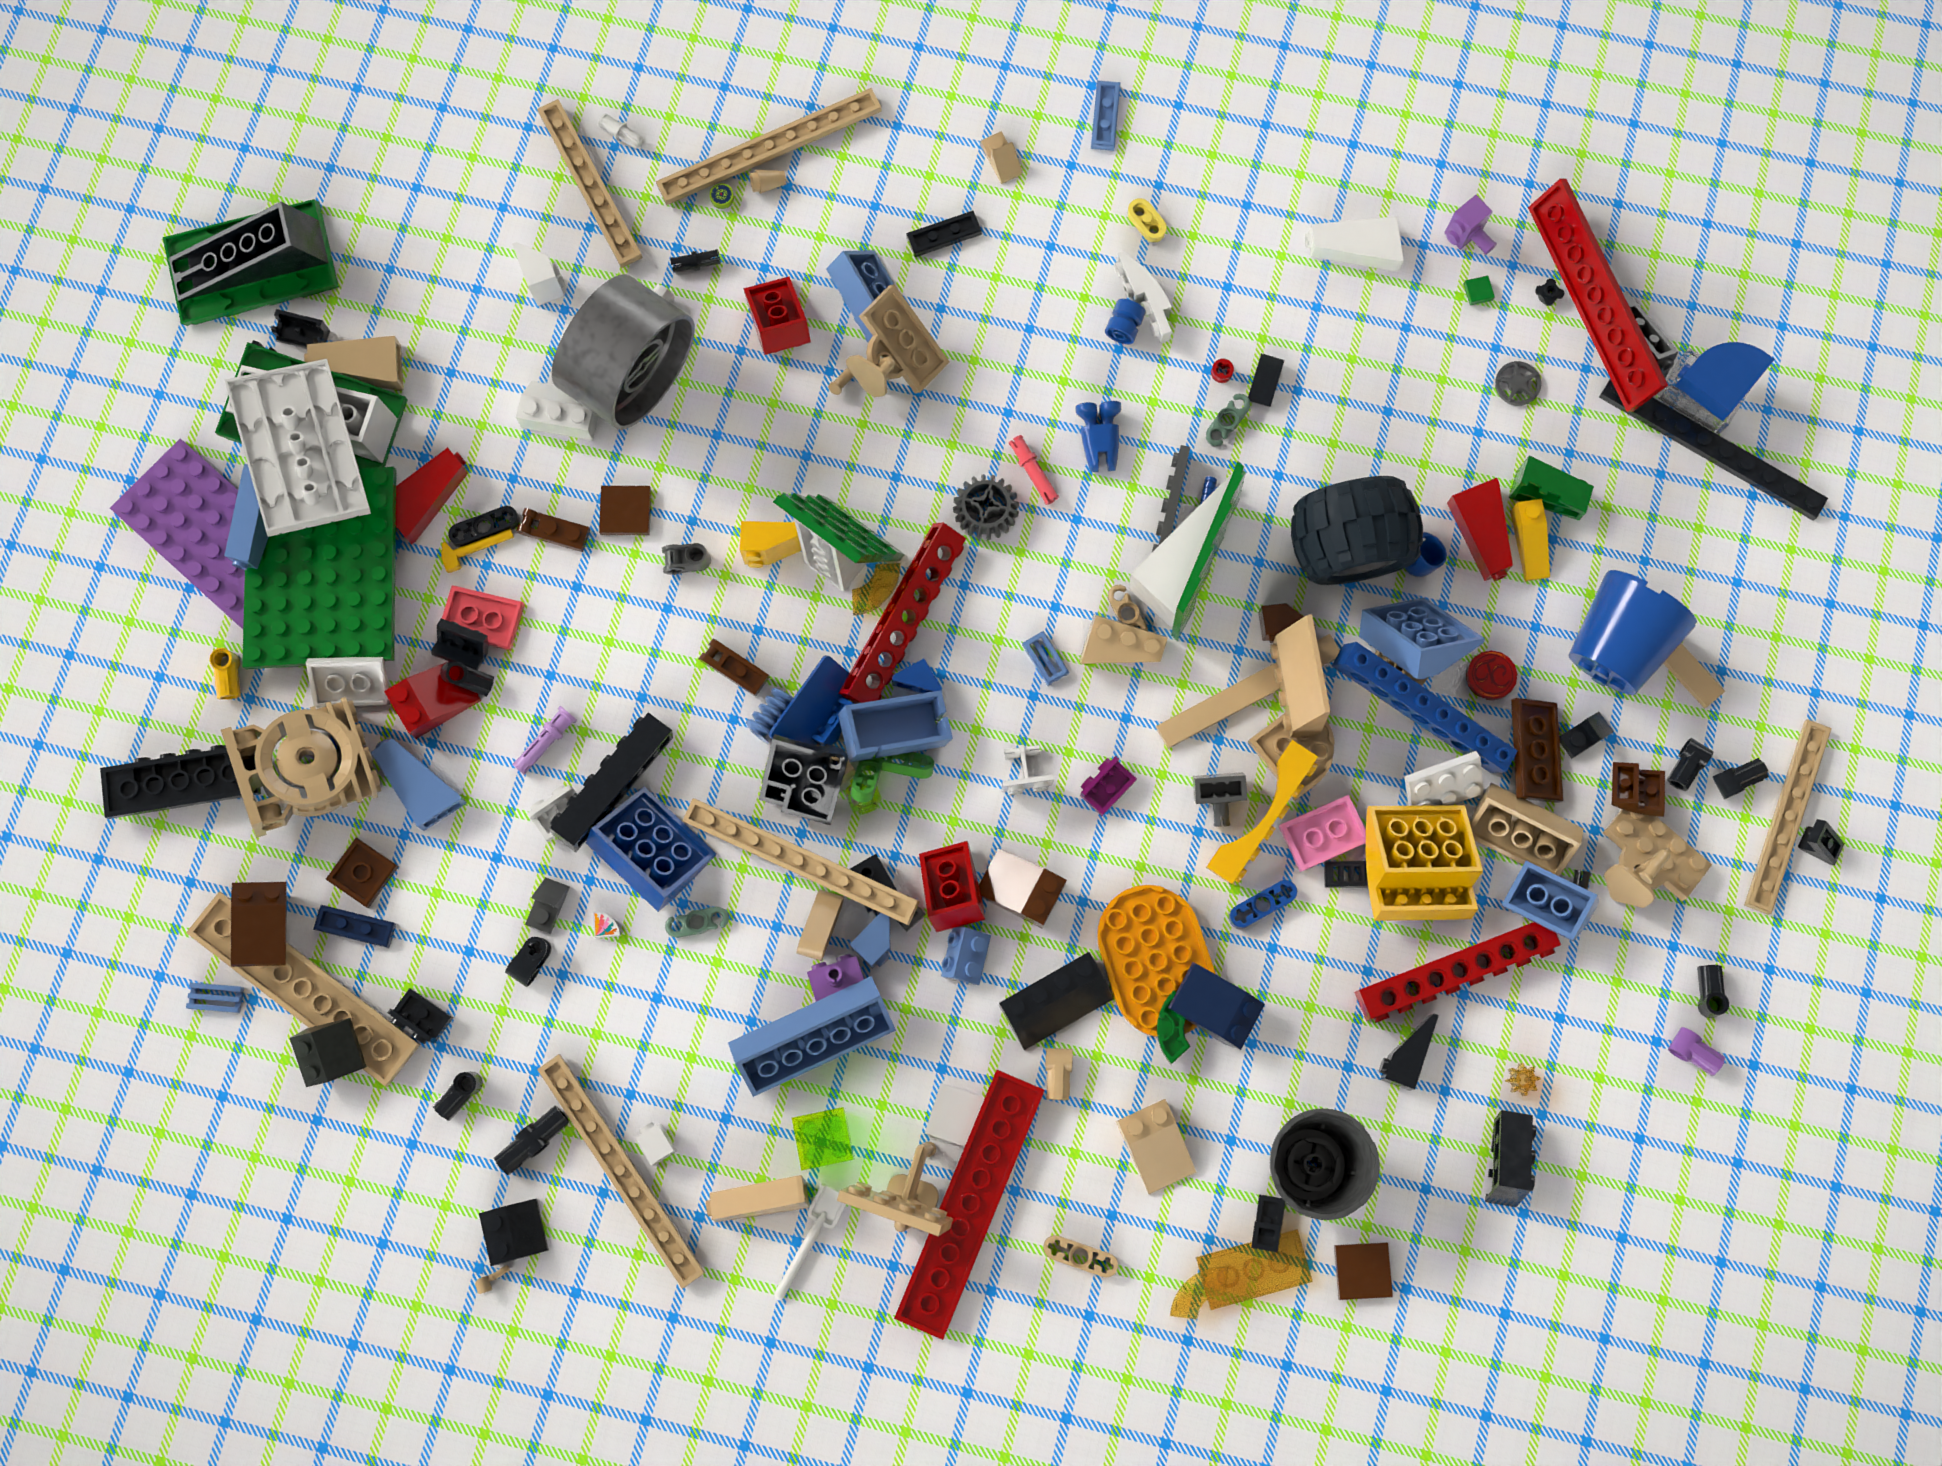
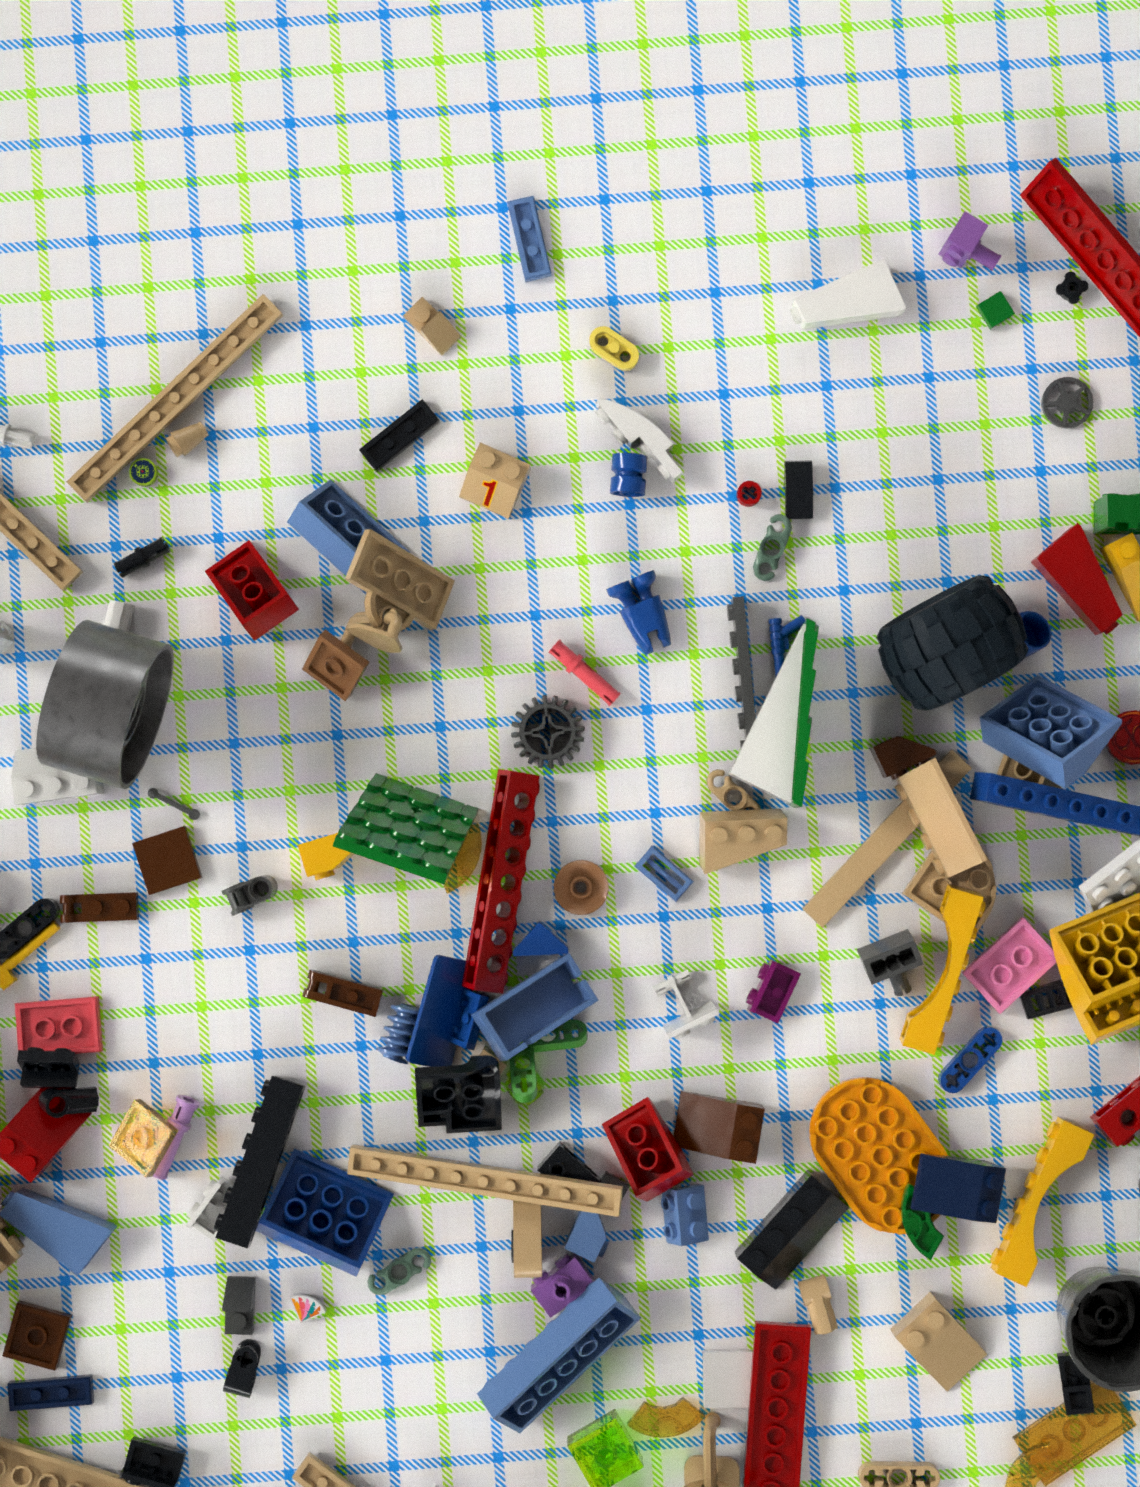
camera: 15 degrees left, 10 degrees up
none -> clear yellow plate [109,1099,178,1178]
none -> dark grey hinge [148,788,200,820]
none -> medium nougat plate [302,629,370,701]
none -> tan slope [459,442,531,519]
none -> medium nougat dish [554,860,609,915]
none -> clear yellow tile [627,1397,705,1438]
none -> yellow arch [990,1117,1095,1287]

